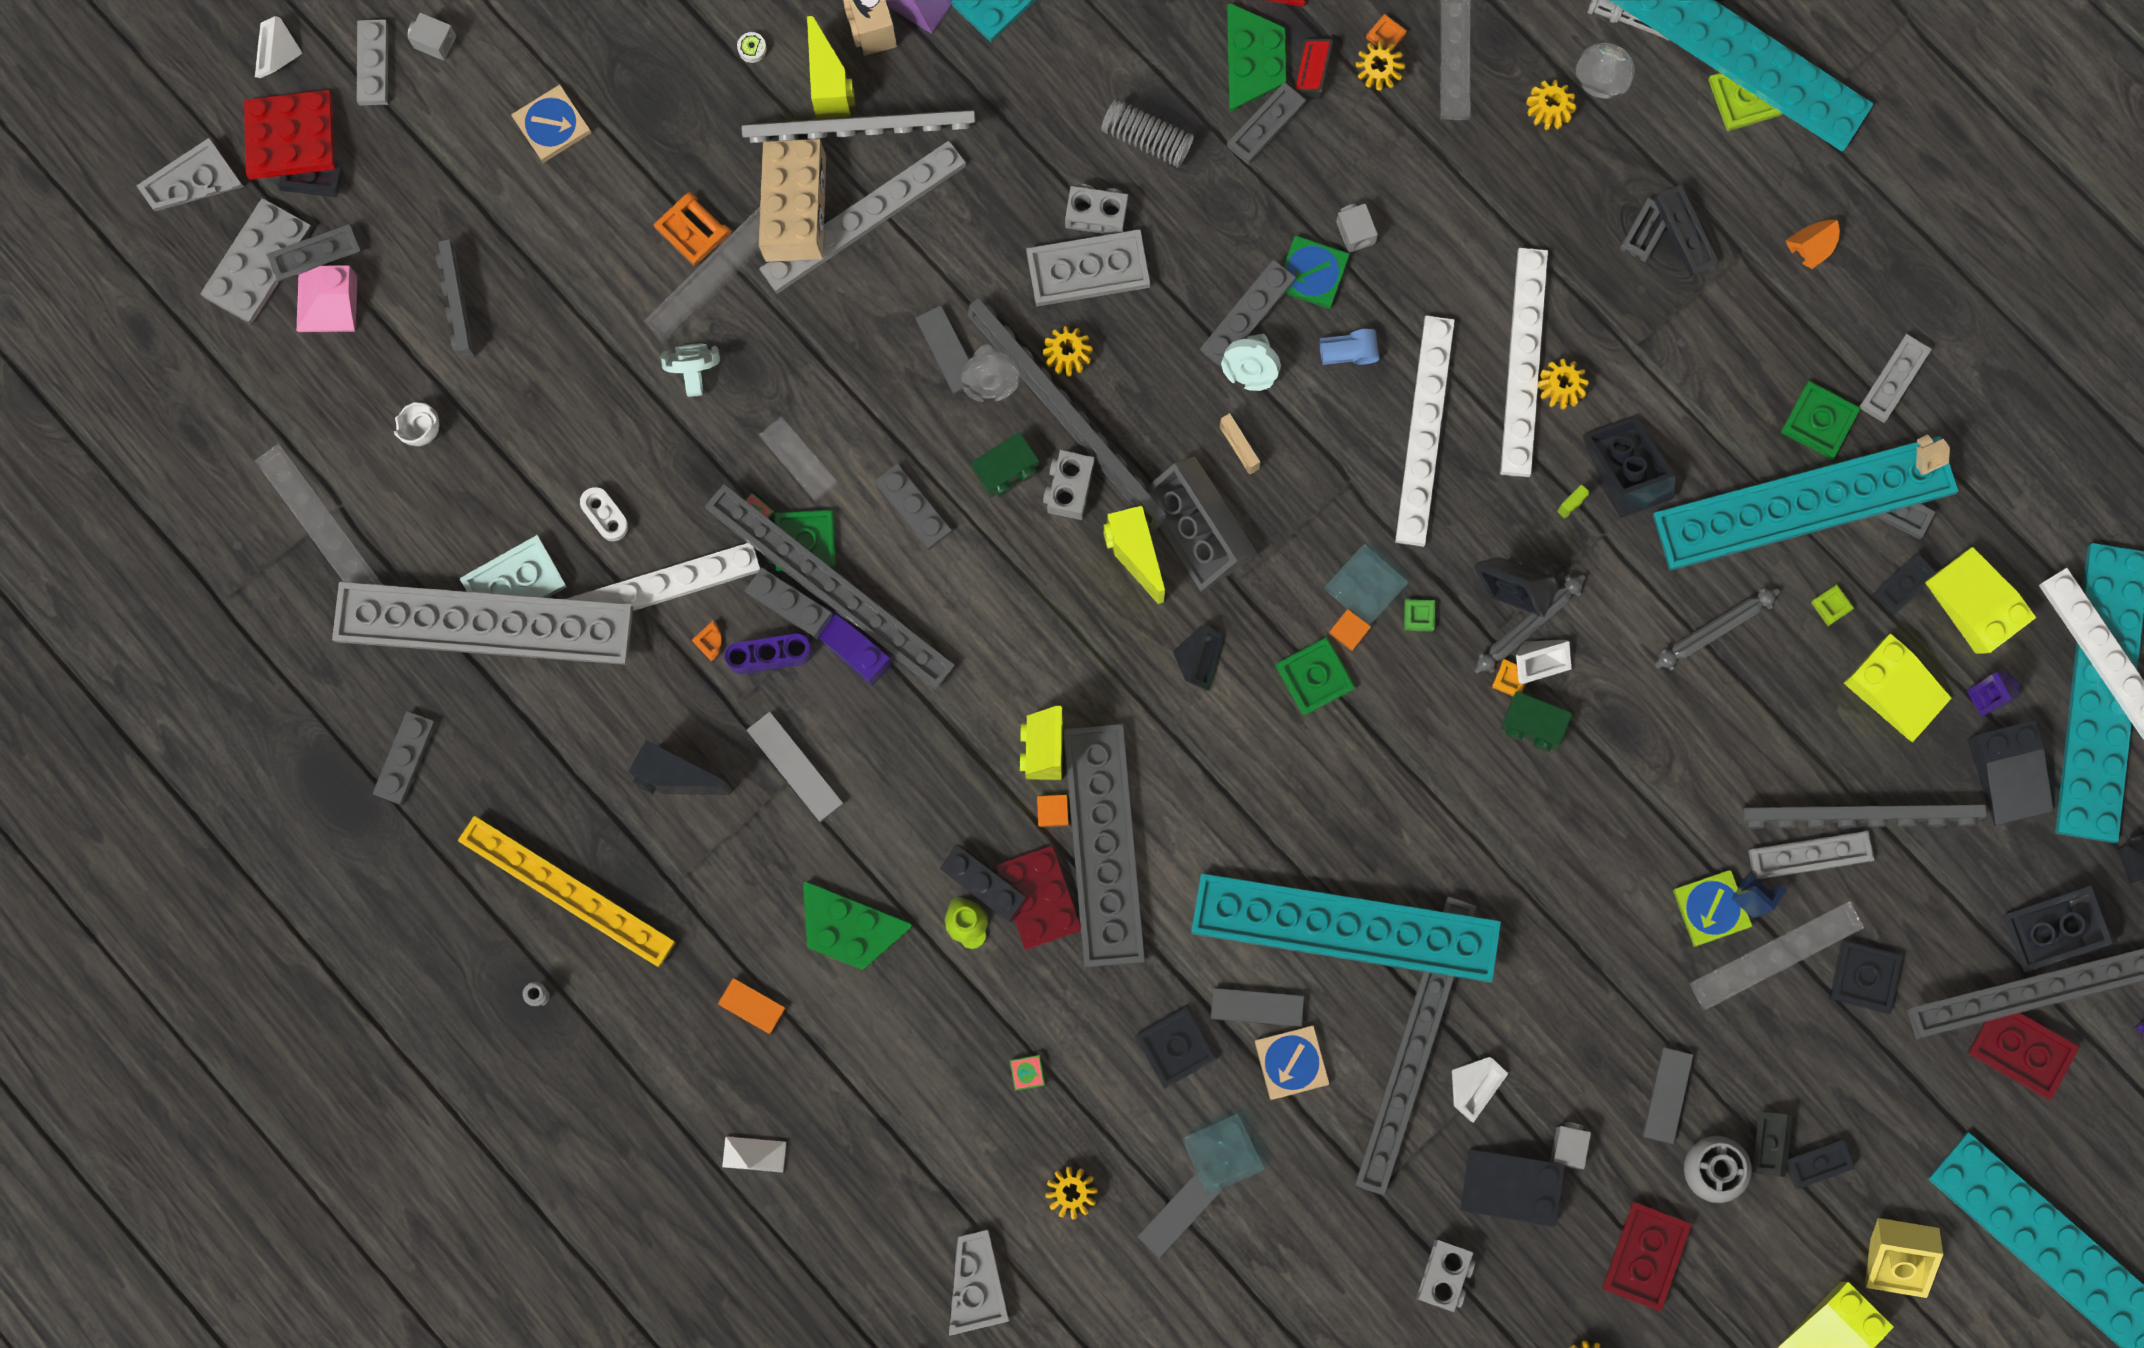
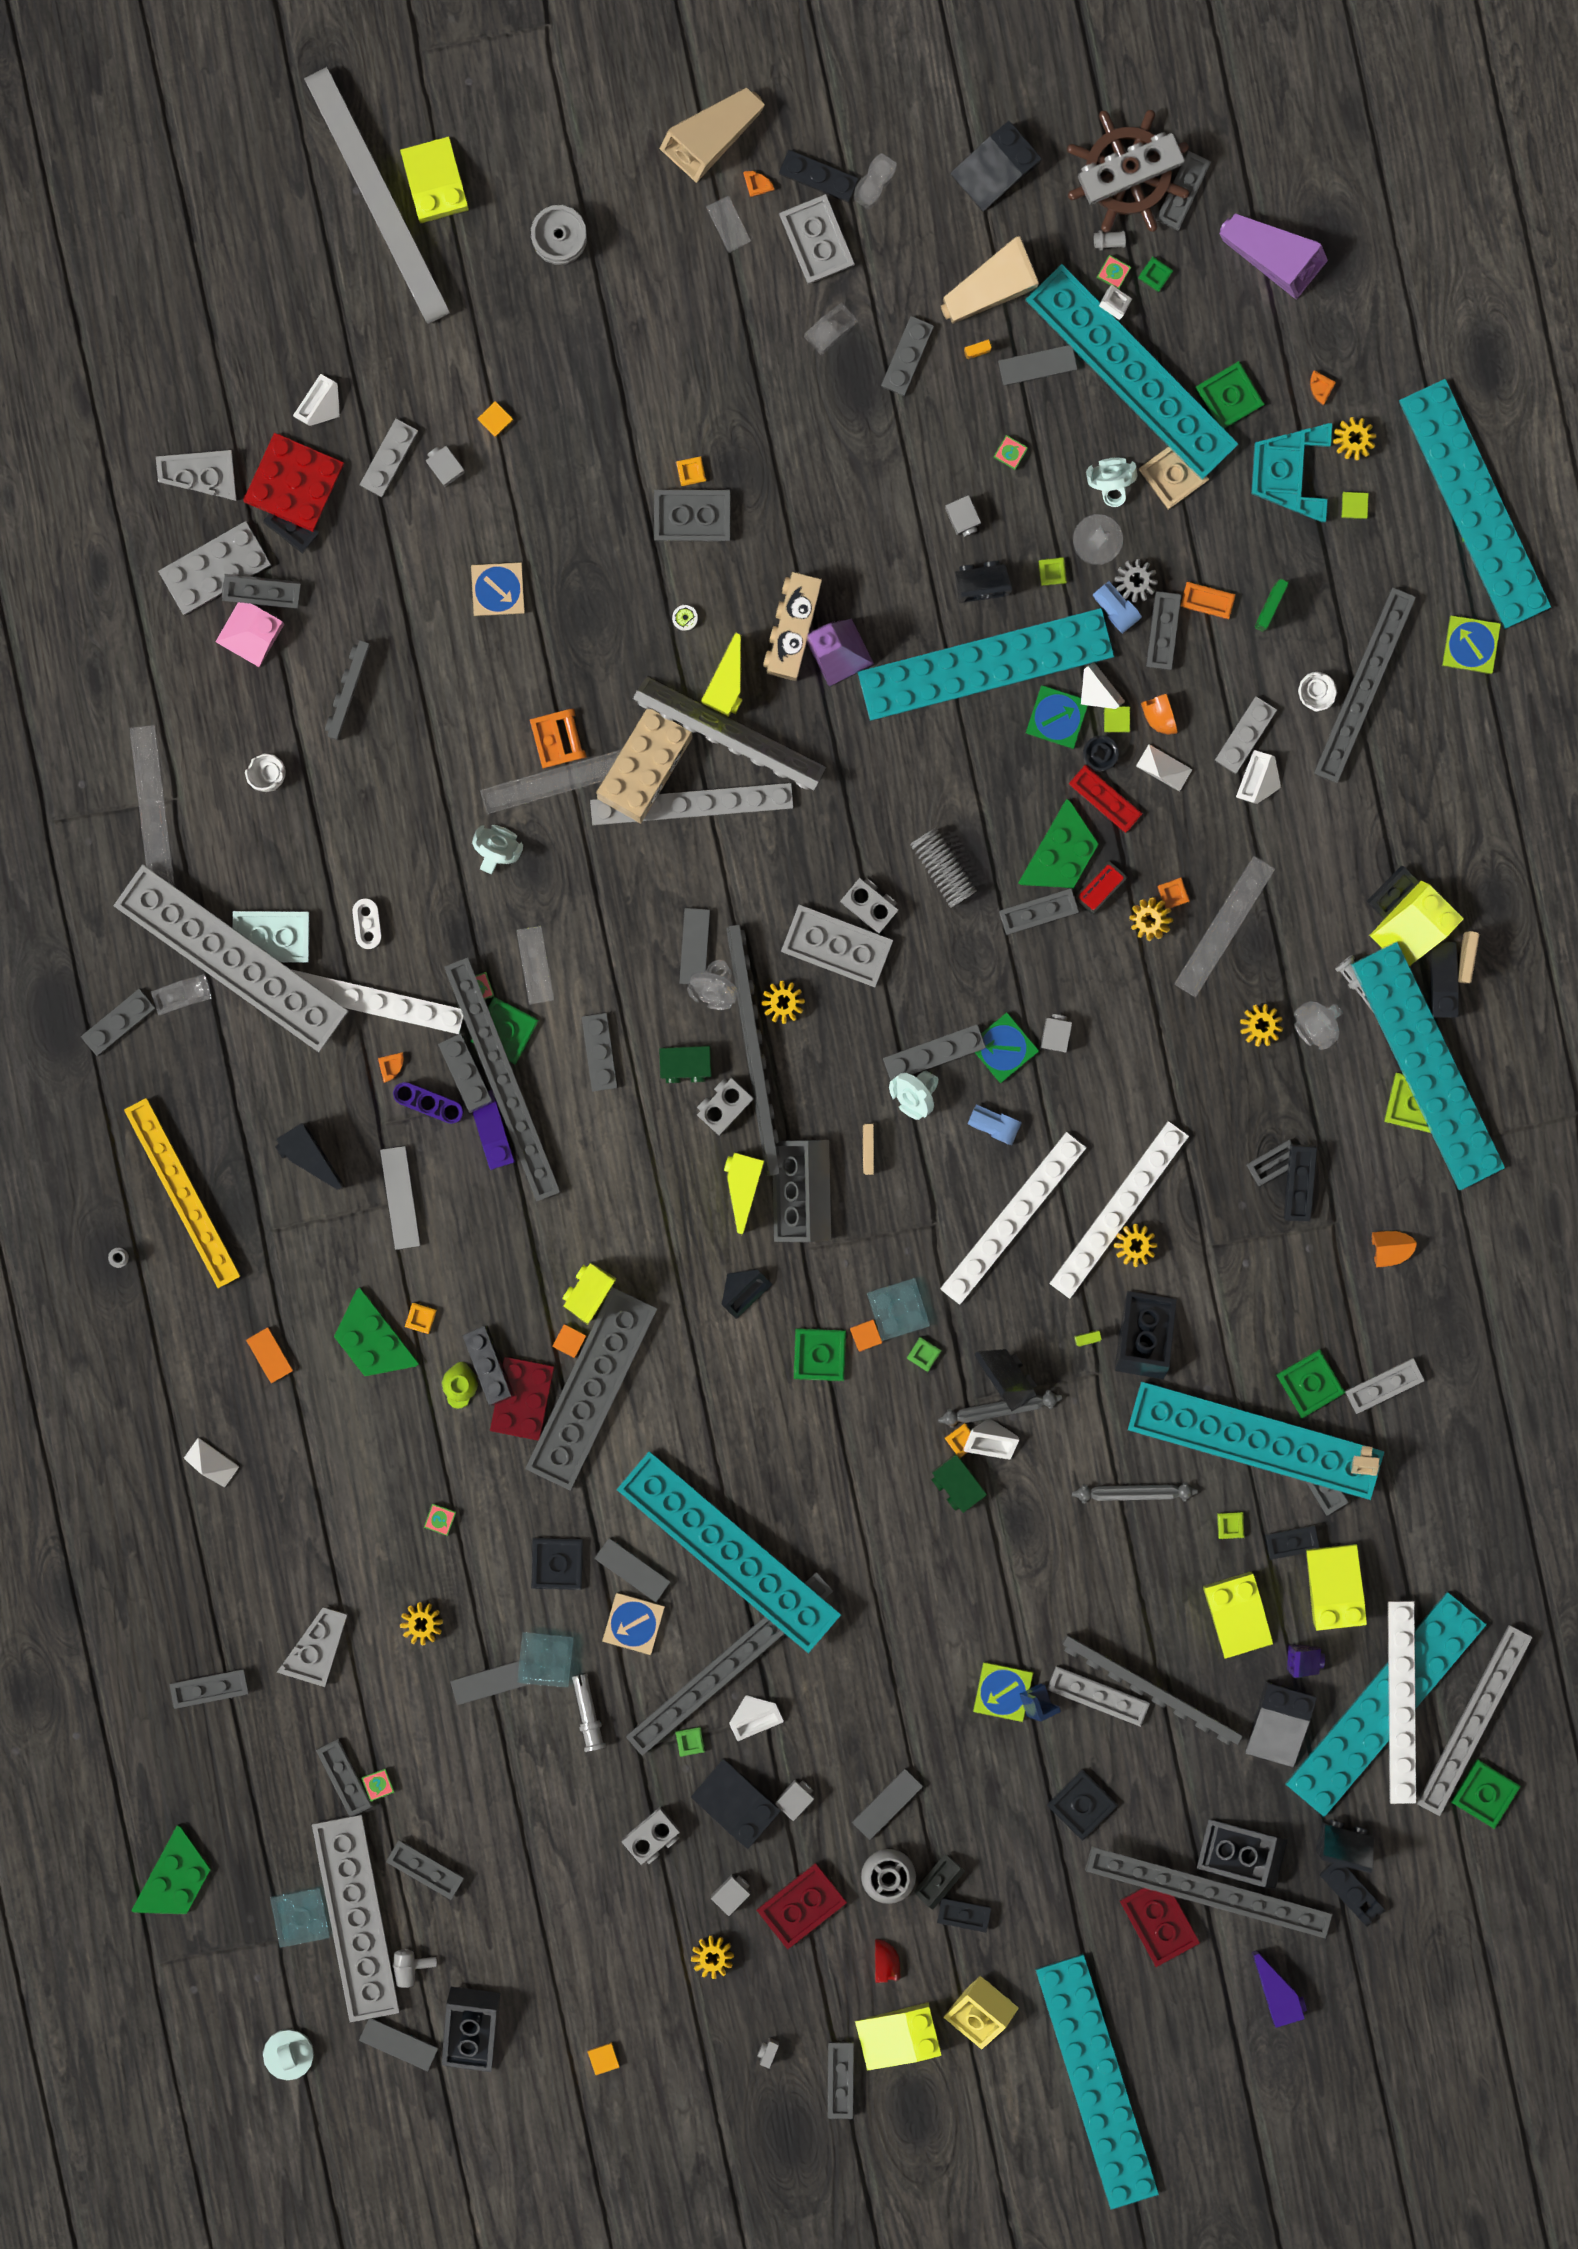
camera: 25 degrees right, 10 degrees up
clear tile [1689,901,1864,1010] -> none
none -> clear slope [151,975,212,1016]
none -> light orange tile [405,1303,437,1334]
none -> light grey pin [572,1674,607,1752]
none -> bright green tile [676,1727,705,1757]
none -> light grey brick [711,1874,750,1916]
none -> red brick [875,1939,900,1983]

